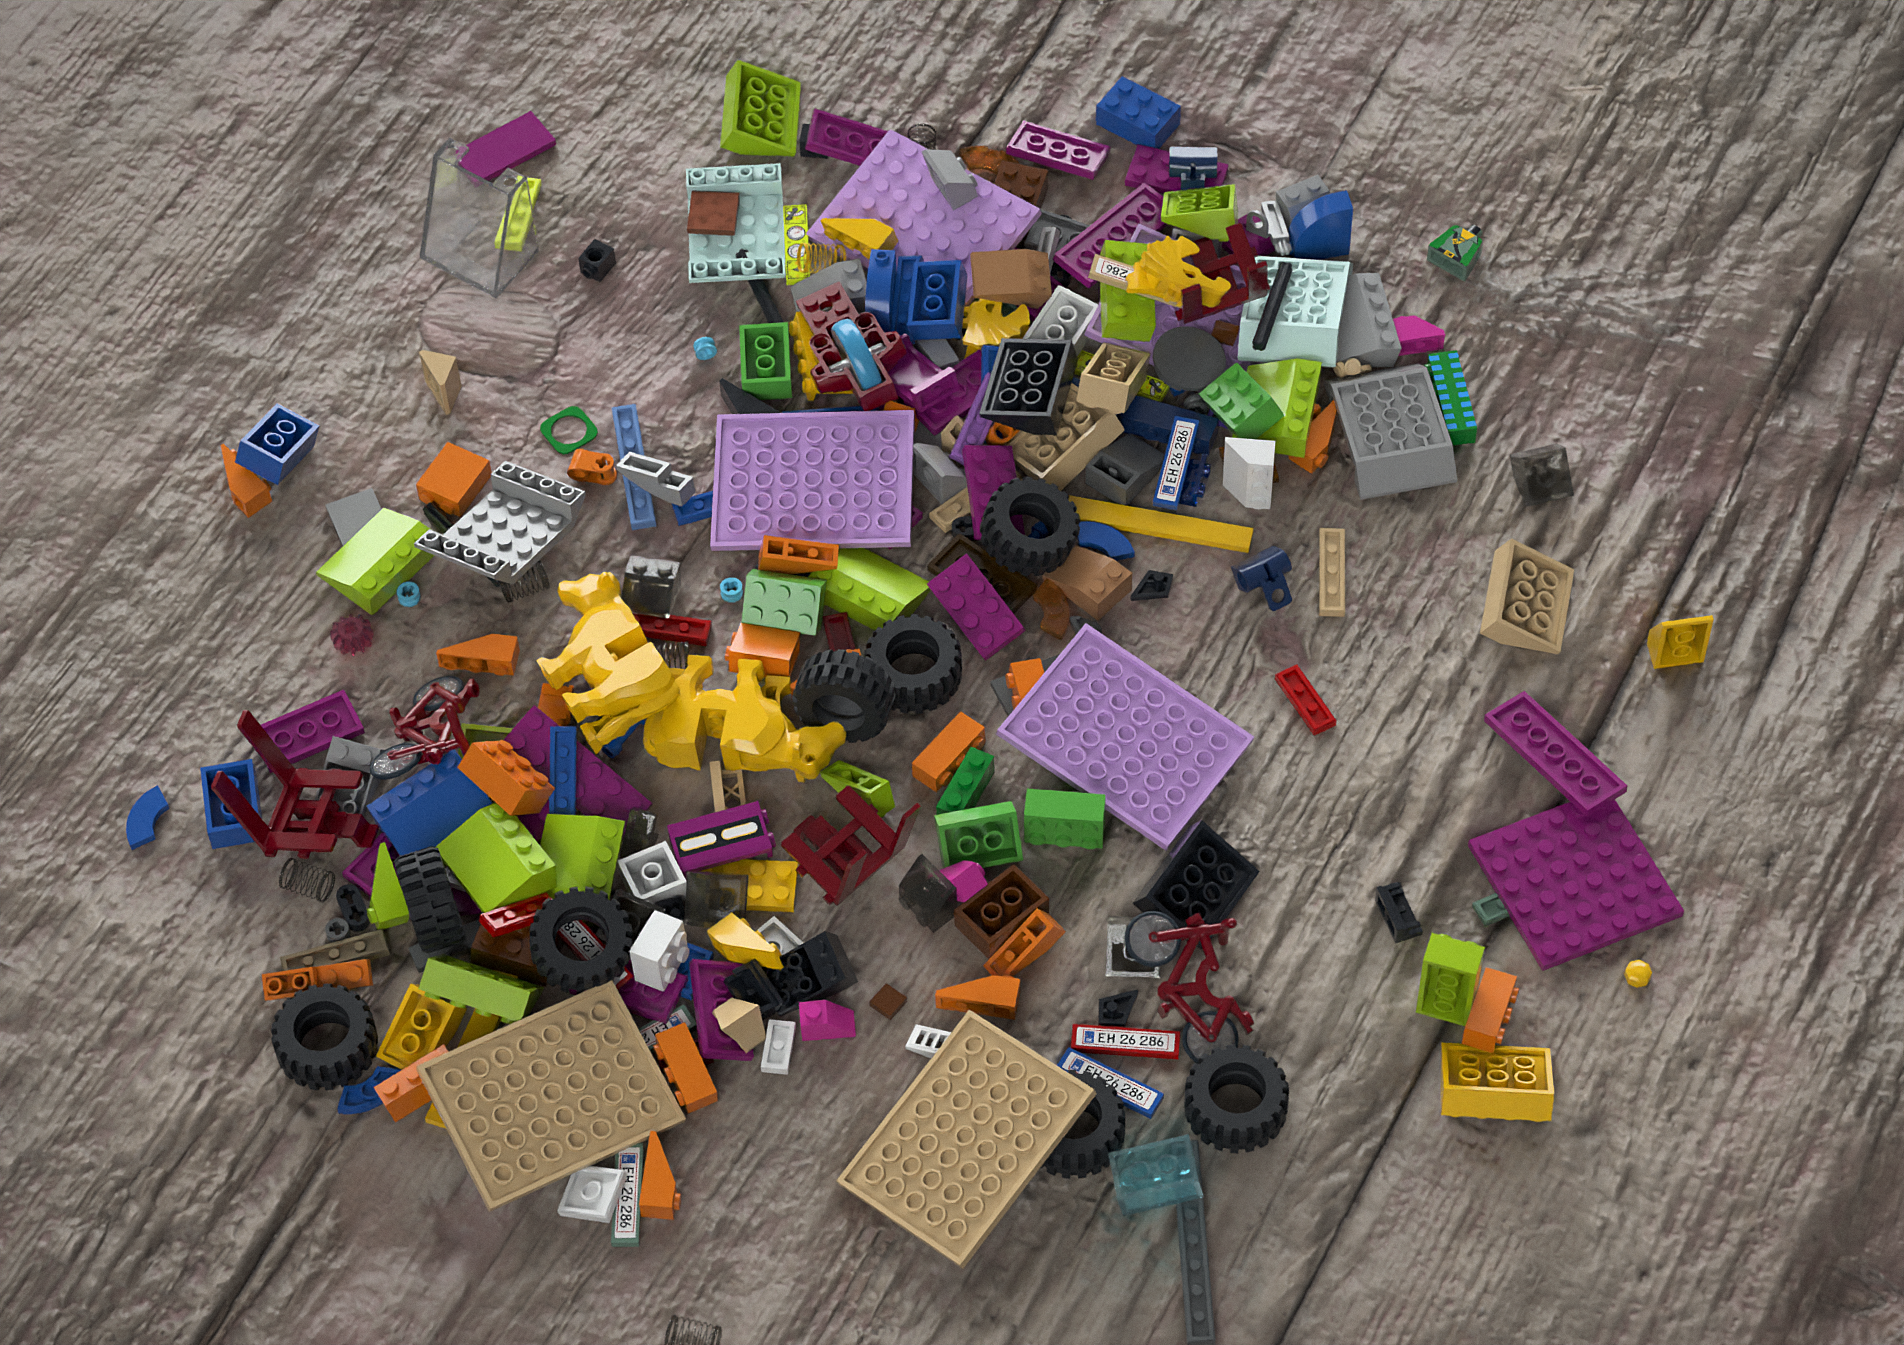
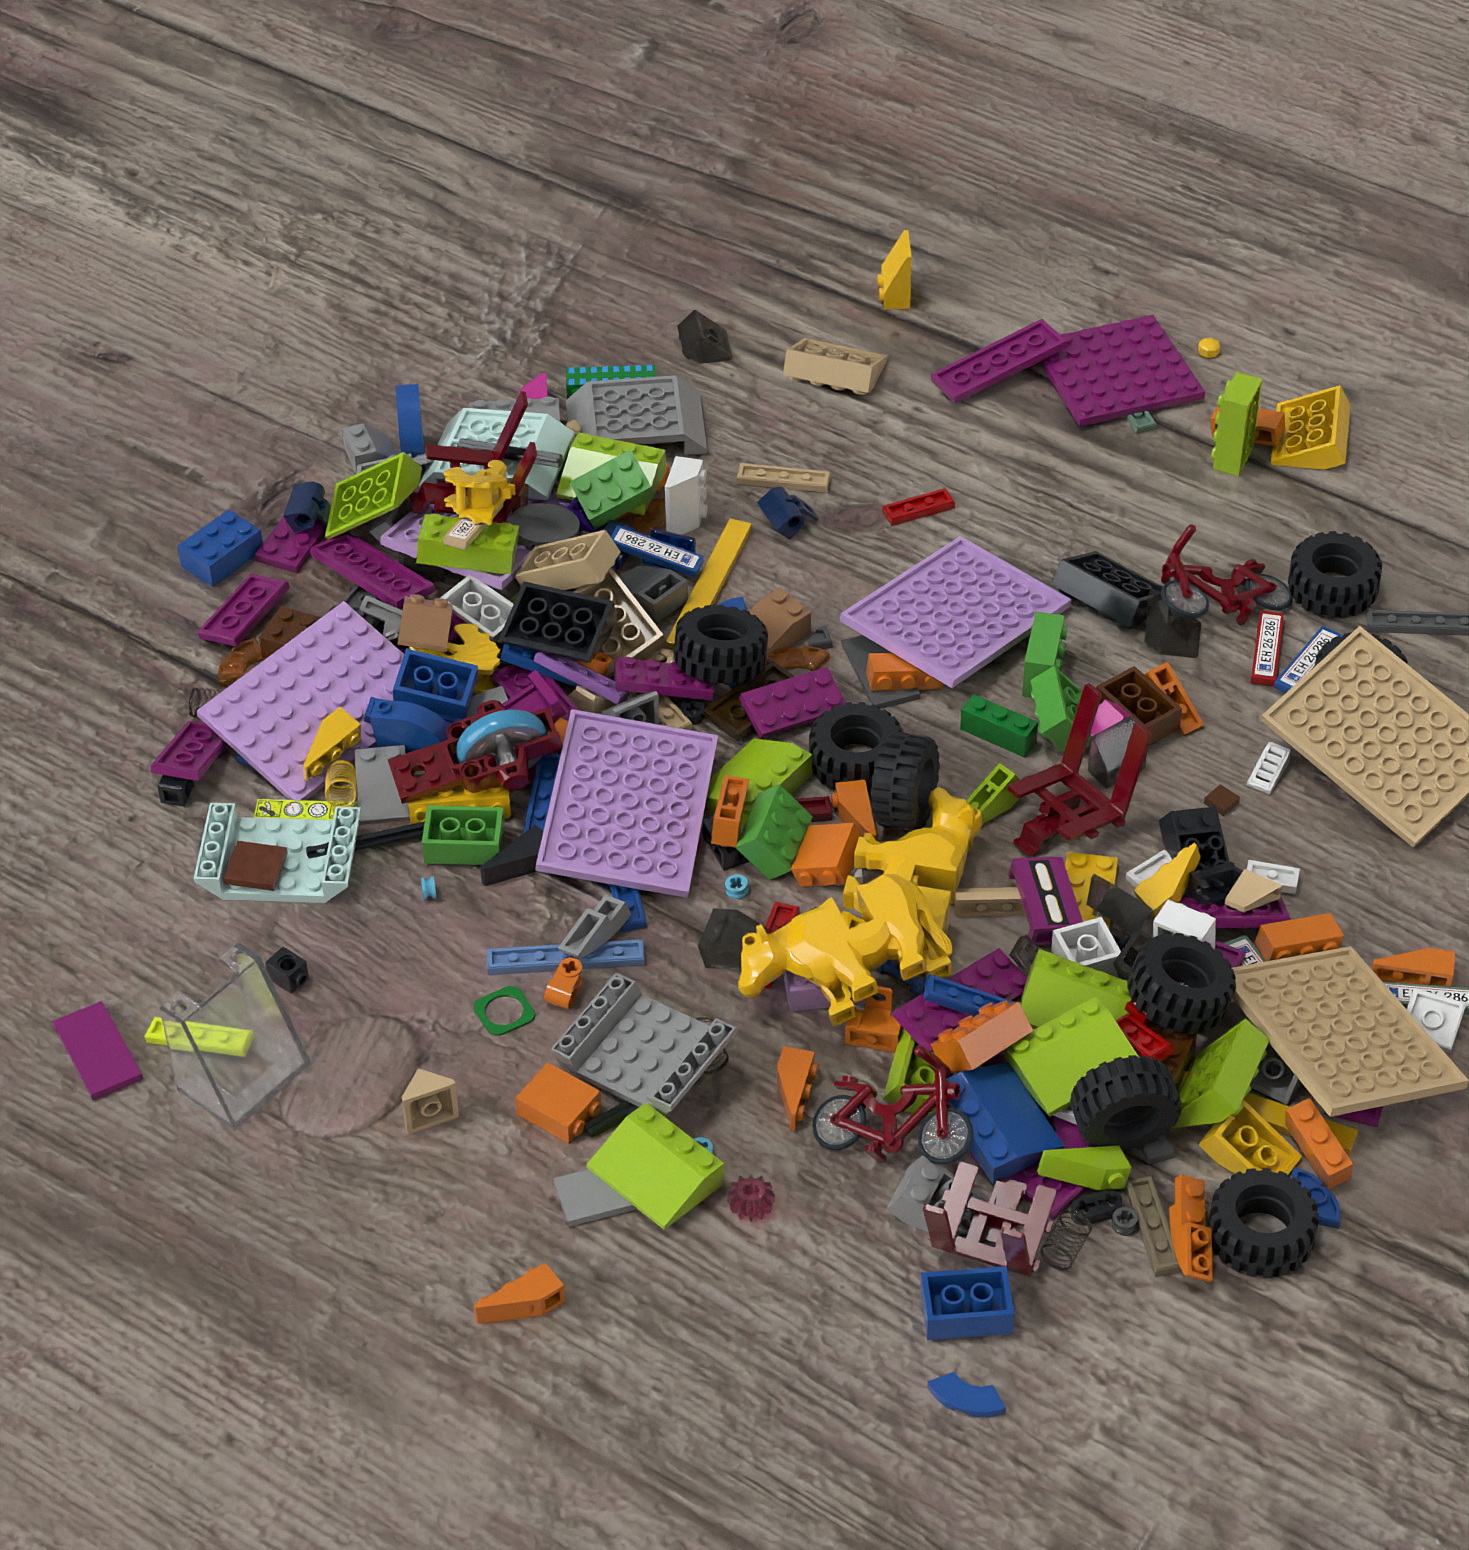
camera: 85 degrees left, 10 degrees down
blue brick [235,403,319,485] -> none
magenta plate [261,690,365,773] -> none
lime slope [720,60,801,157] -> none
dark pink slope [799,1000,856,1041] -> none
orange brick [912,711,986,793] -> none
light grey slope [922,149,978,211] -> none
orange slope [935,975,1021,1020] -> none
black piece [1098,990,1138,1026] -> none
clear light blue brick [1108,1134,1204,1216] -> none
black piece [1130,570,1173,601] -> none
black hinge [1375,882,1423,944] -> none
torso [1427,225,1483,282] -> none

